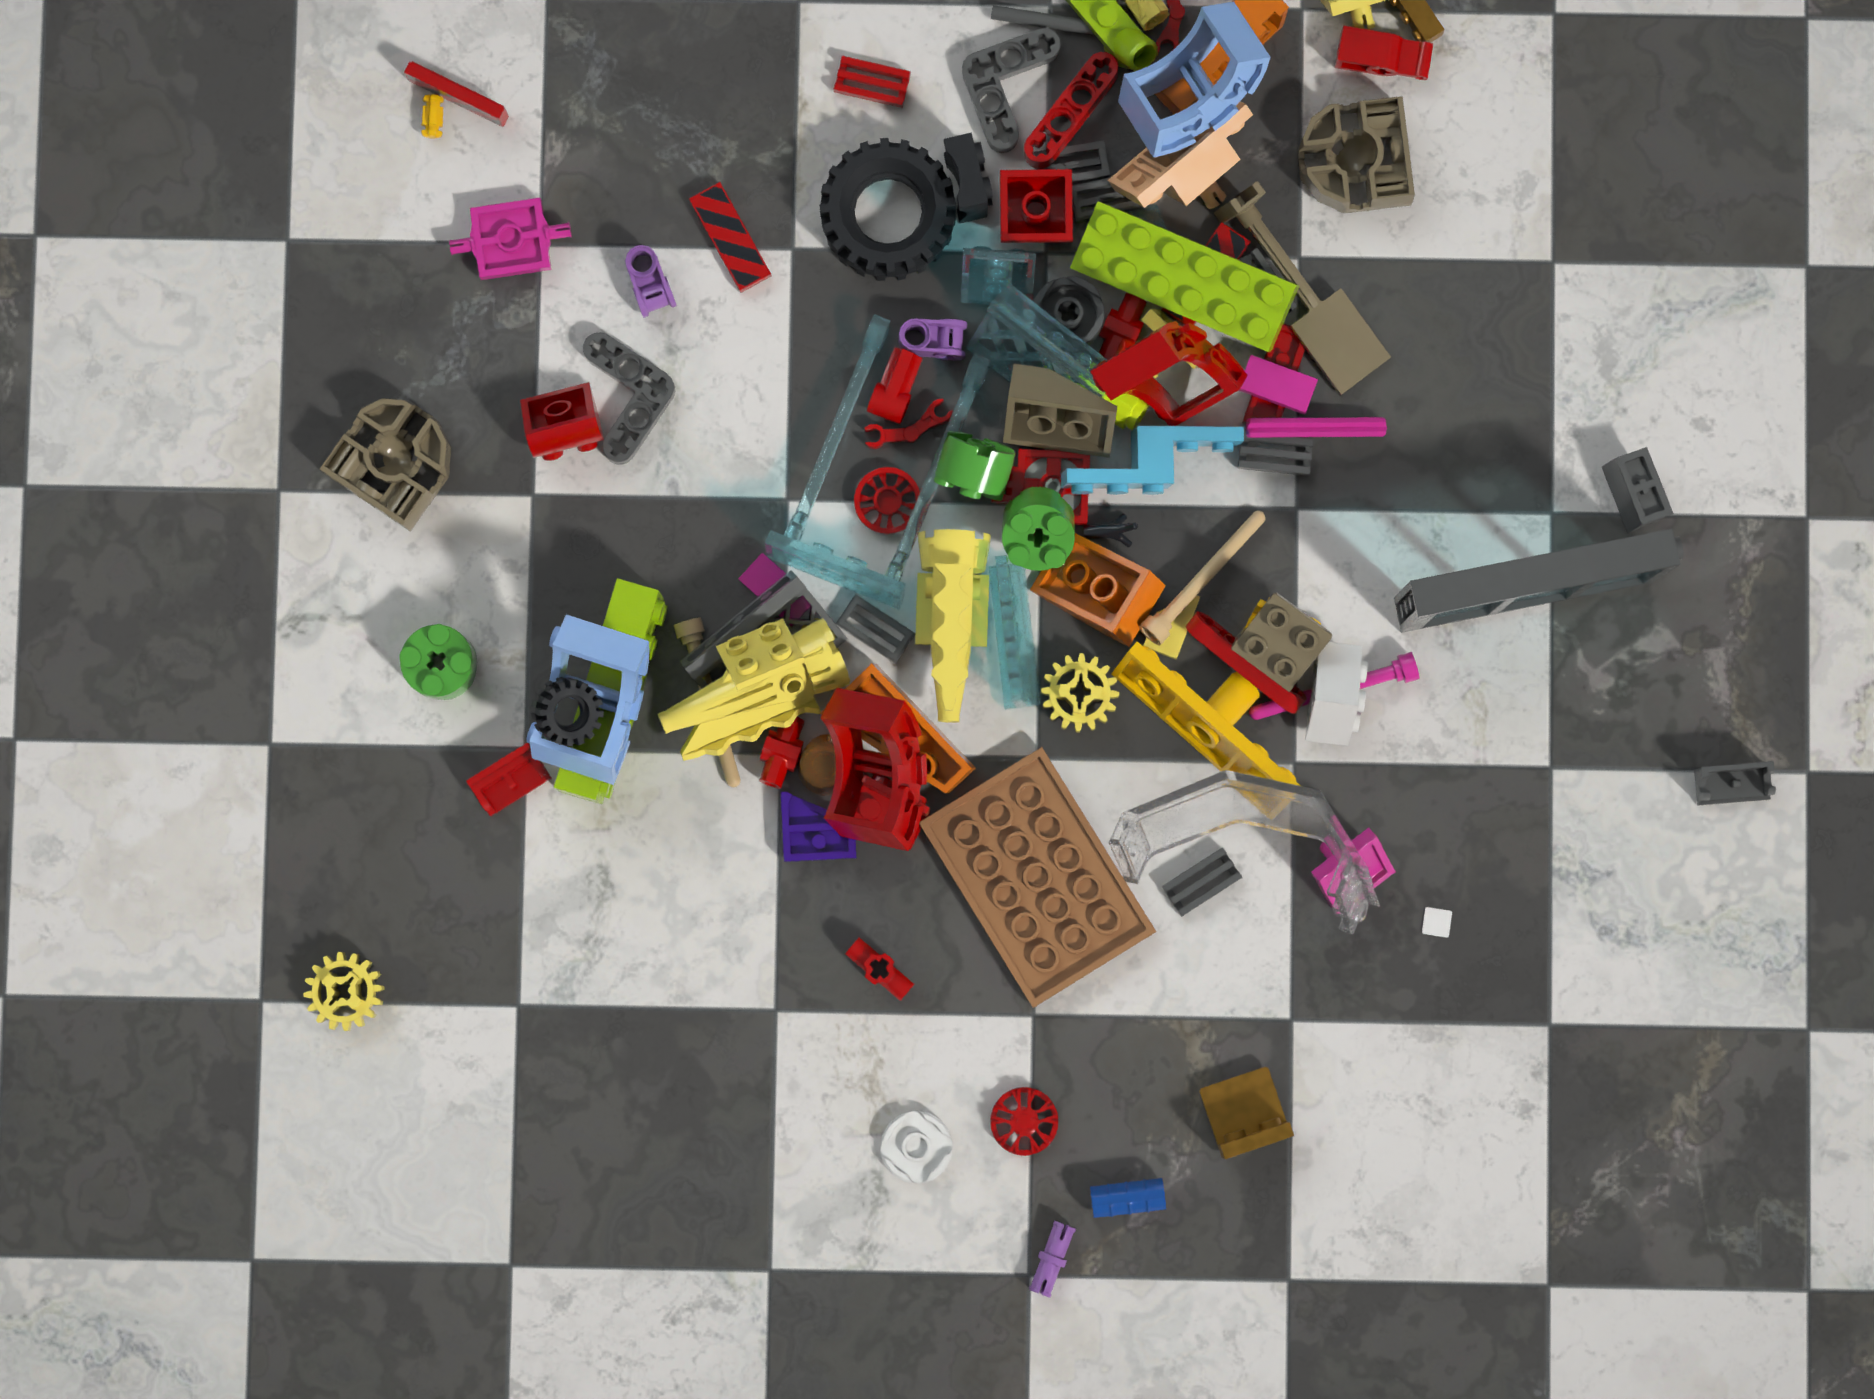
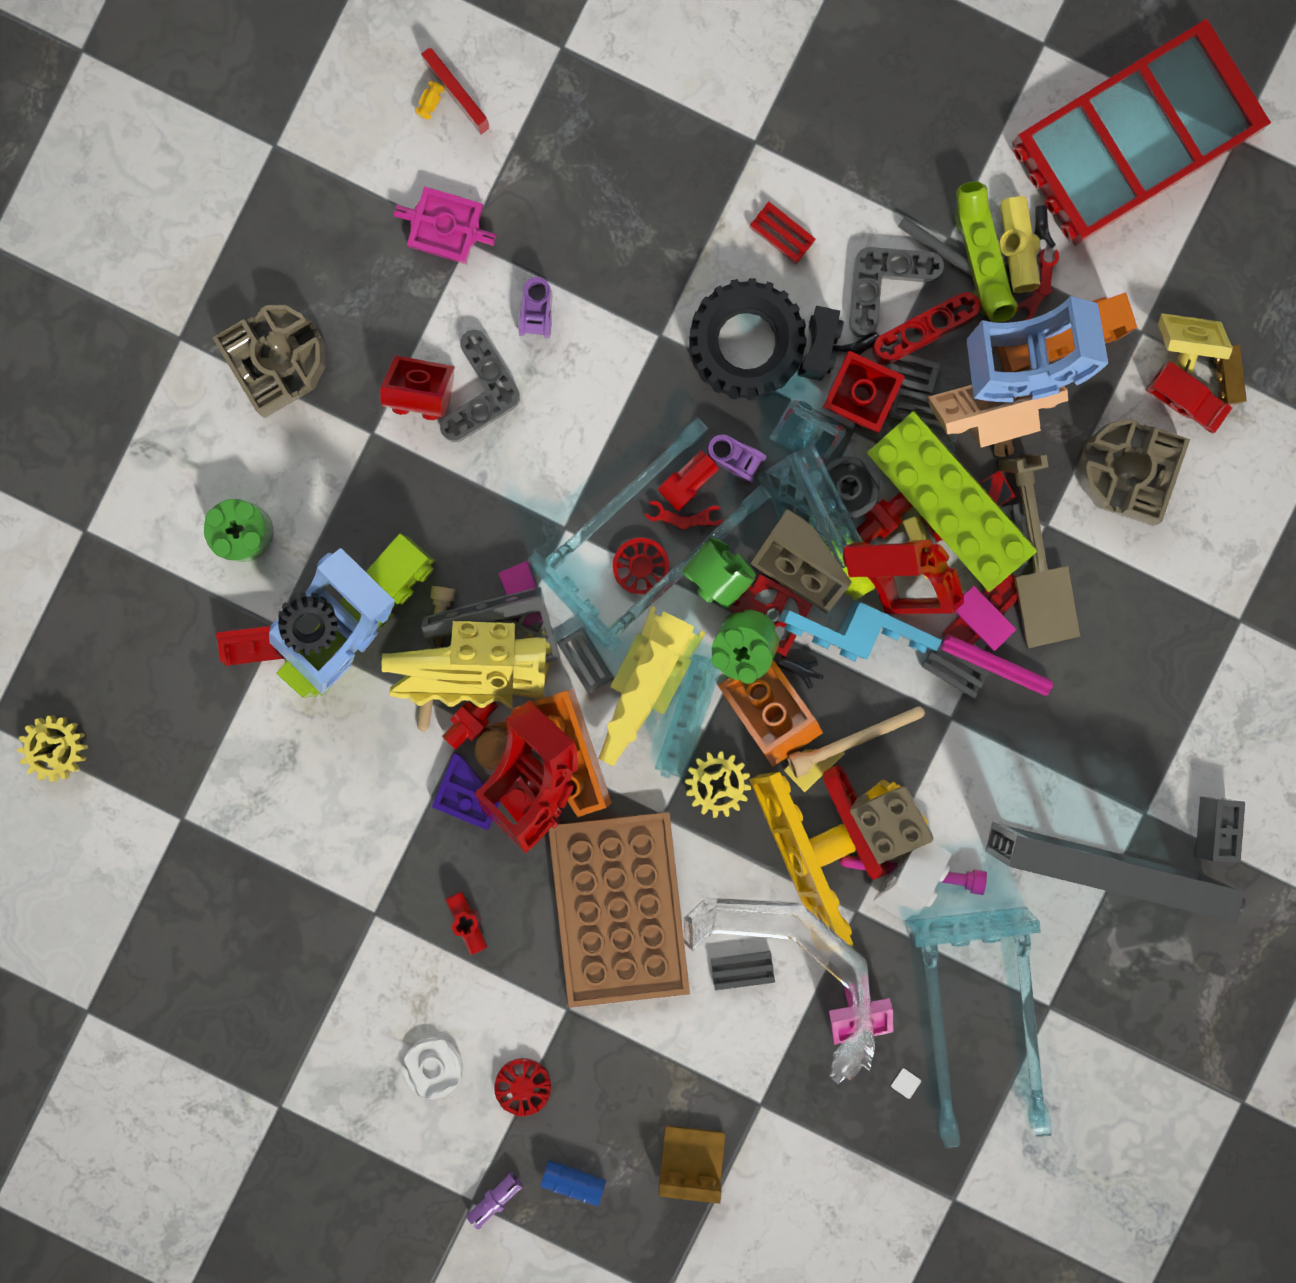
camera: 25 degrees right, 5 degrees up
tile [689,182,772,293] -> none
dark grey hinge [1694,761,1776,806] -> none
none -> black bar [832,332,879,355]
none -> clear light blue piece [905,907,1052,1148]

